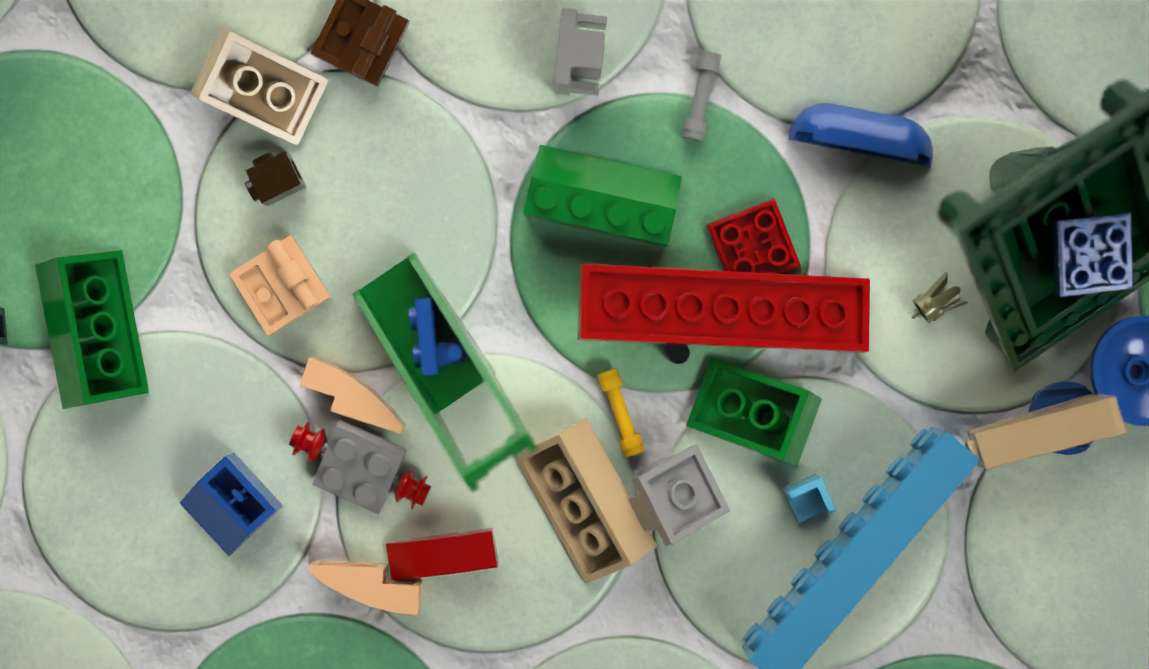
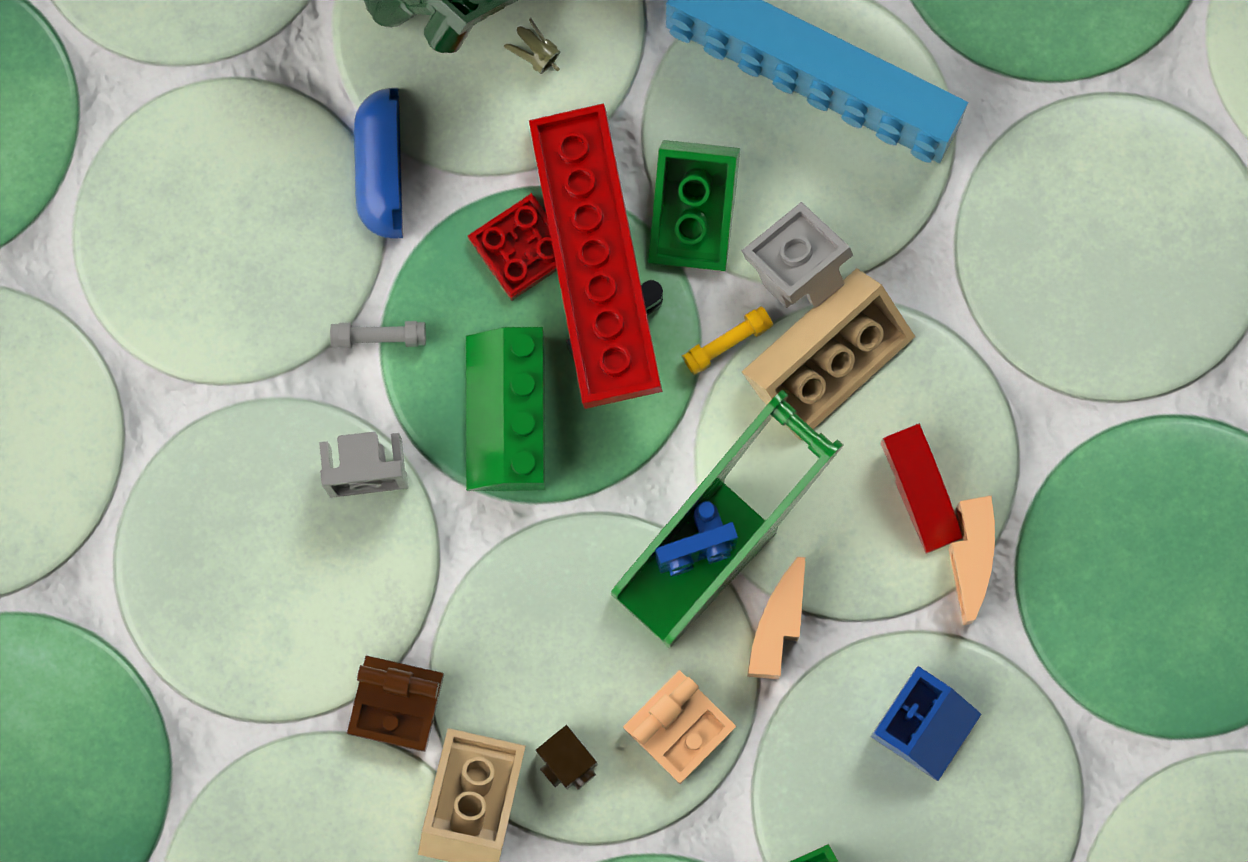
camera: 105 degrees left, 10 degrees down
light grey plate [289,419,432,515] -> none
medium azure panel [782,474,836,523] -> none

